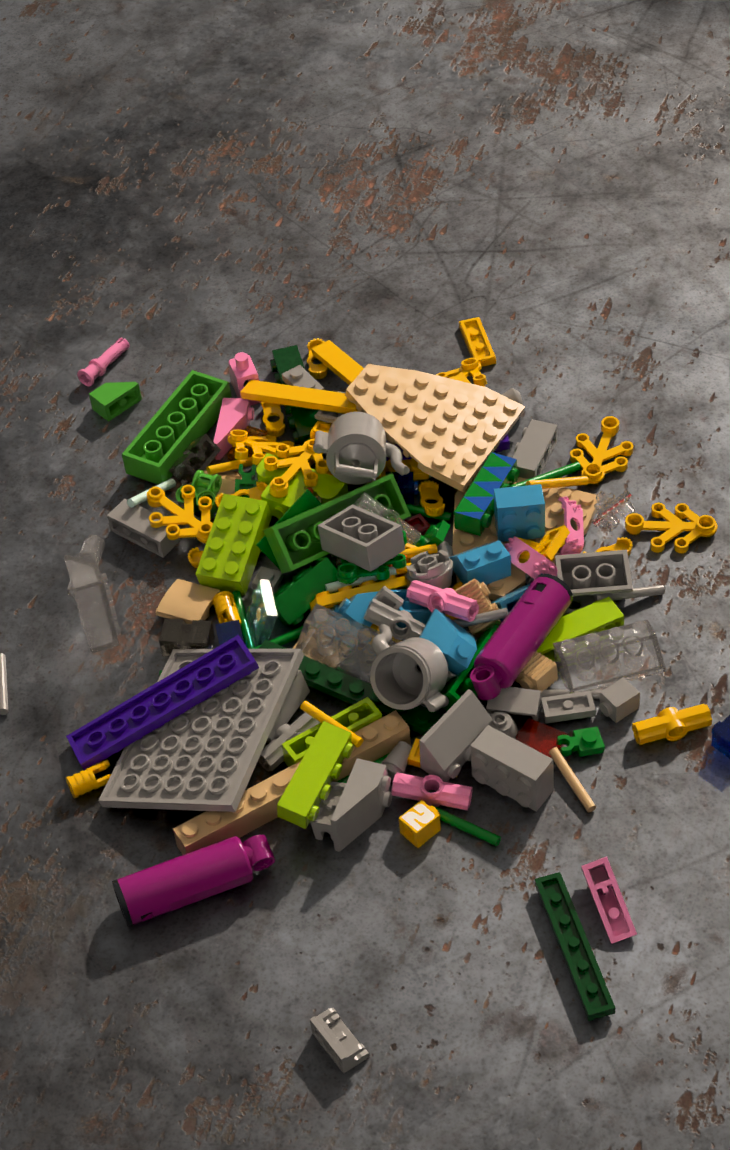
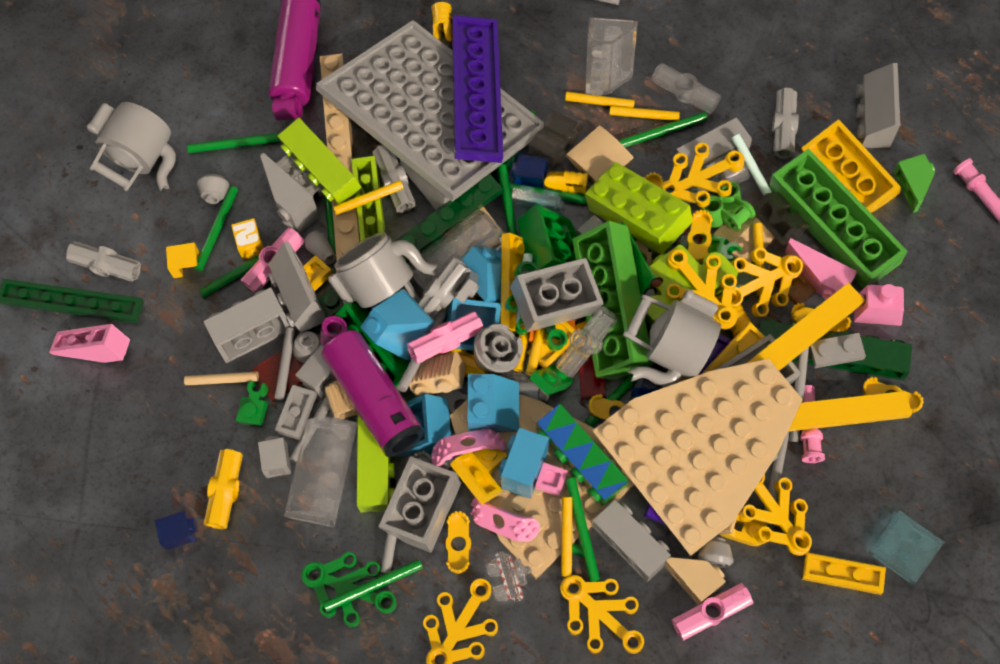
camera: 115 degrees right, 20 degrees up
light grey hinge [310,1008,369,1074] -> none
none -> light grey piece [66,241,141,282]
none -> light grey piece [87,102,176,191]
none -> yellow panel [166,243,200,278]
none -> green piece [187,132,280,153]
none -> green bar [193,186,238,272]
none -> light grey cone [197,174,229,204]
none -> light grey bar [274,327,295,400]
none -> green plant [301,552,397,627]
none -> green bar [322,559,423,612]
none -> yellow bar [565,92,635,108]
none -> yellow bar [610,106,680,121]
none -> green bar [618,112,707,148]
none -> tan slope [664,557,726,605]
none -> bright pink piece [671,583,754,641]
none -> light grey piece [772,88,799,159]
none -> yellow slope [801,119,901,213]
none -> light grey slope [856,63,900,149]
none -> clear light blue plate [869,510,944,585]

